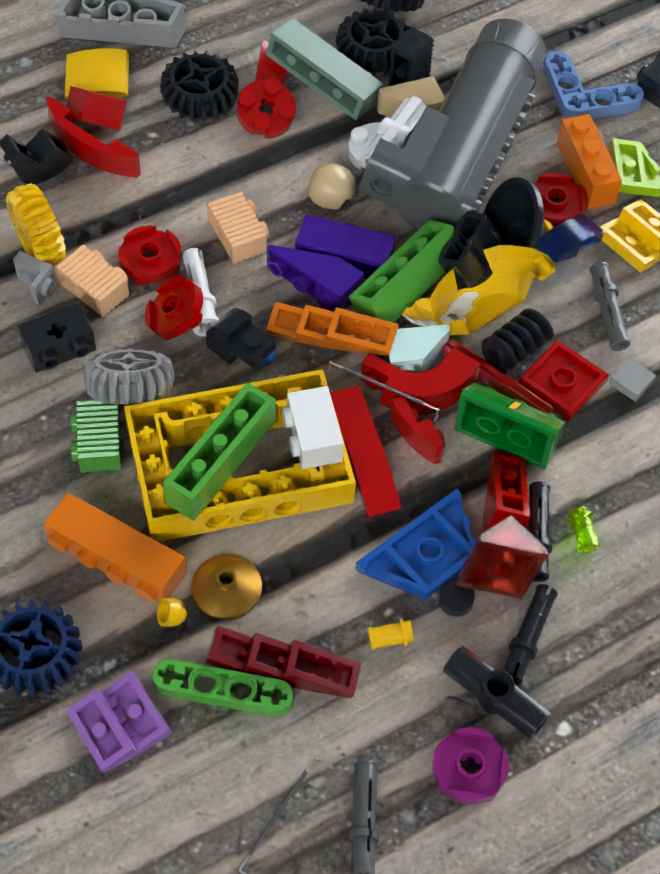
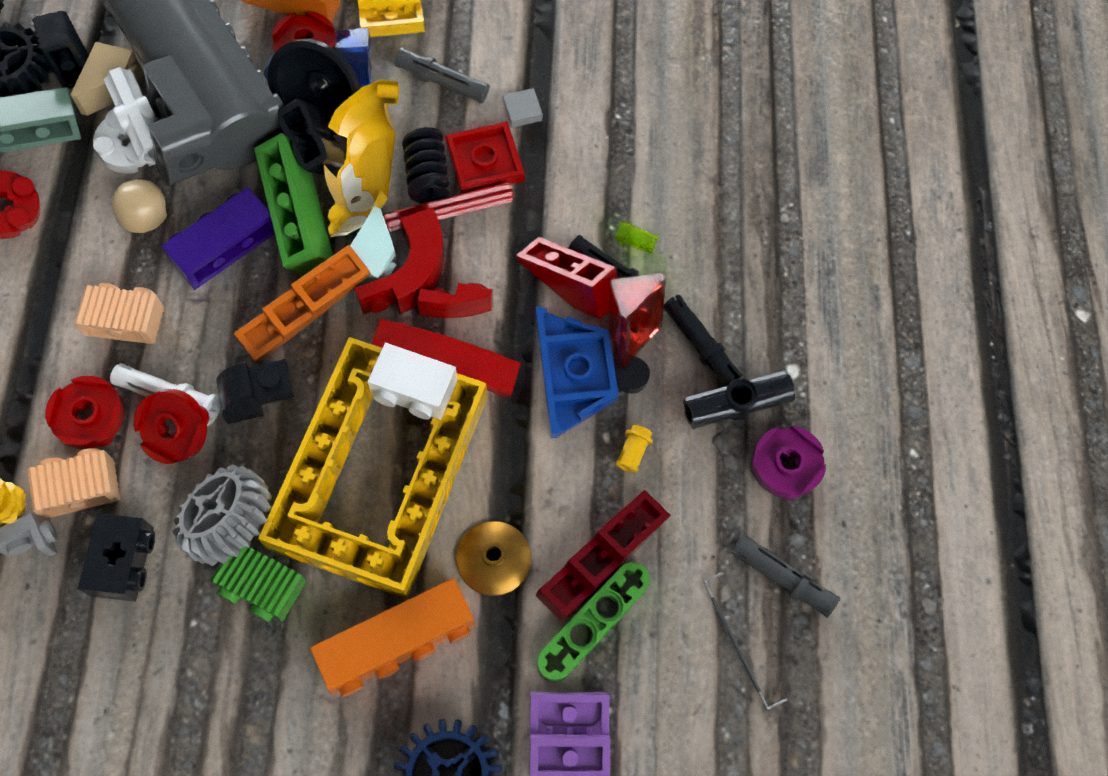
camera: 60 degrees left, 10 degrees up
yellow hinge [157,598,187,627] -> none
bright green brick [163,383,276,521] -> none
dark purple slope [267,245,364,312] -> none
dark grey piece [326,360,440,422] -> none
green slope [454,383,566,470] -> none

